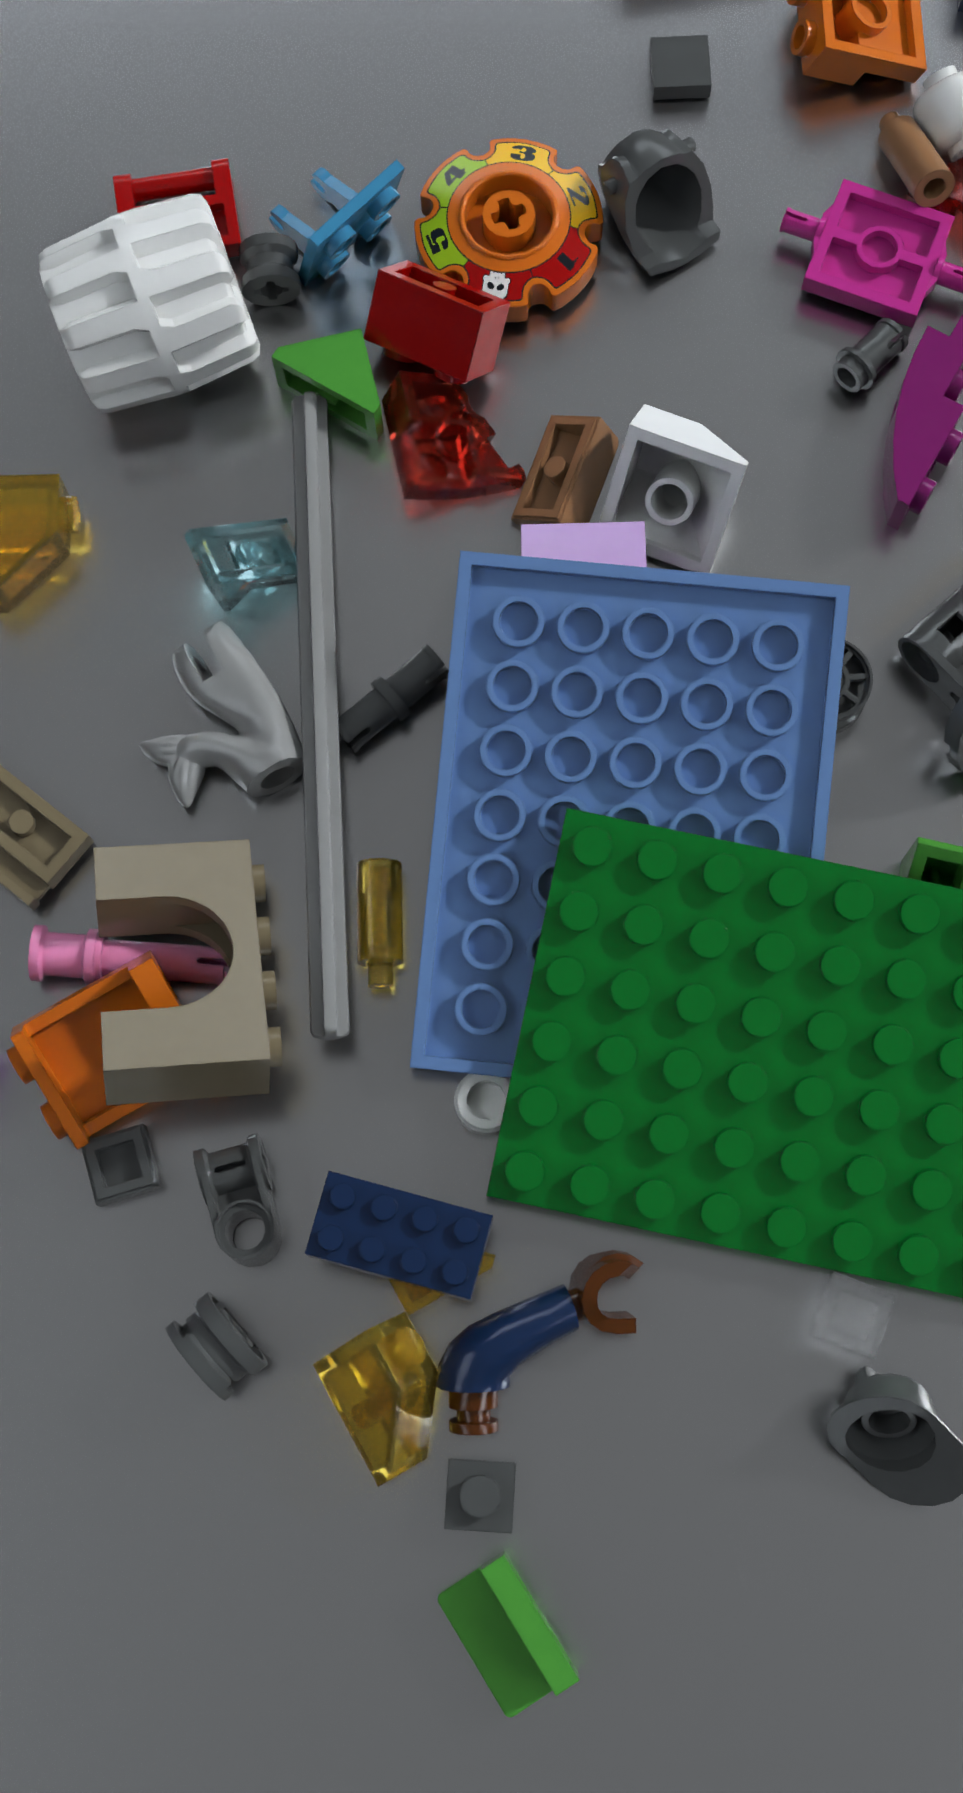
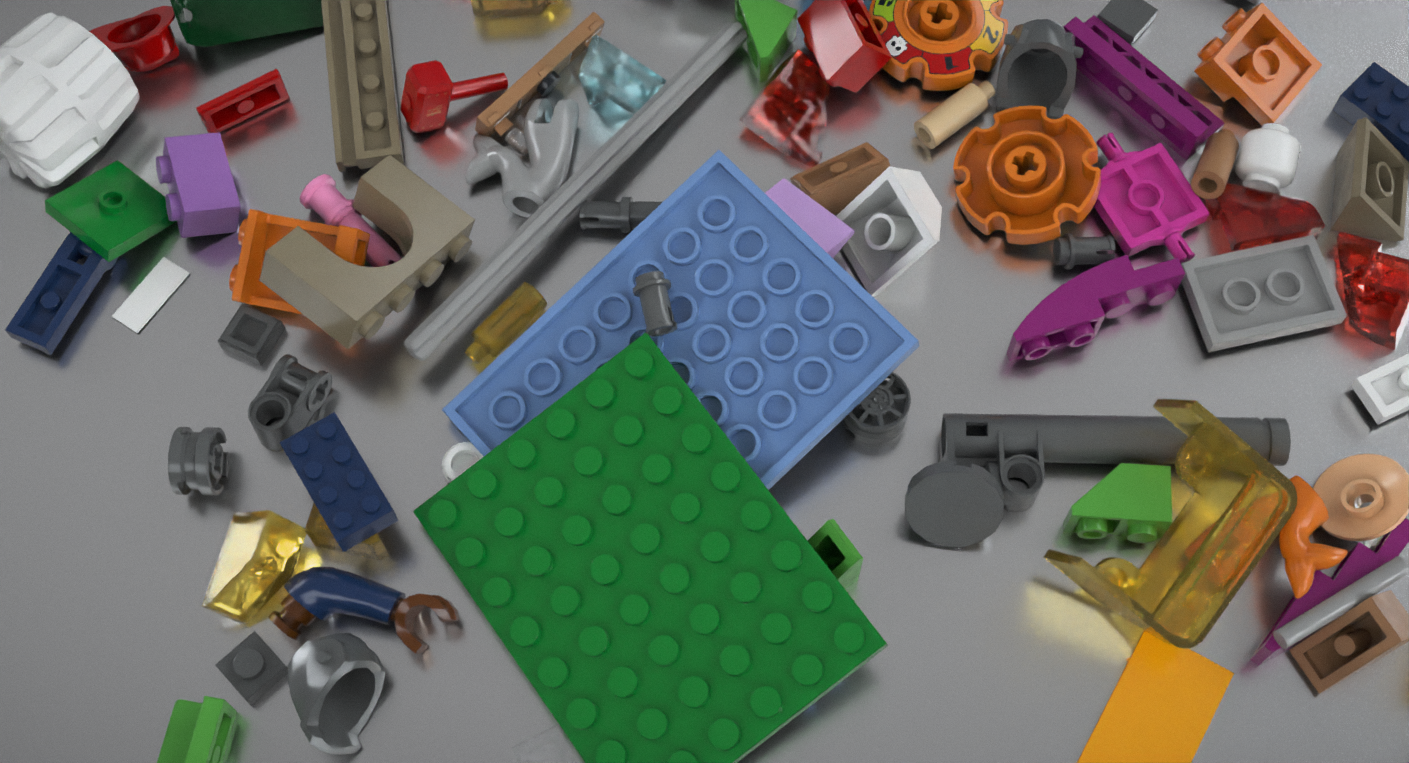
camera: 40 degrees right, 10 degrees down
none -> dark grey helmet [288,633,385,755]
none -> red piece [400,60,508,133]
none -> medium nougat piece [475,11,623,155]
none -> dark grey pin [633,271,677,337]
none -> tan cylinder [914,81,996,149]
none -> orange piece [953,105,1101,245]
none -> magenta fence [1063,15,1225,161]

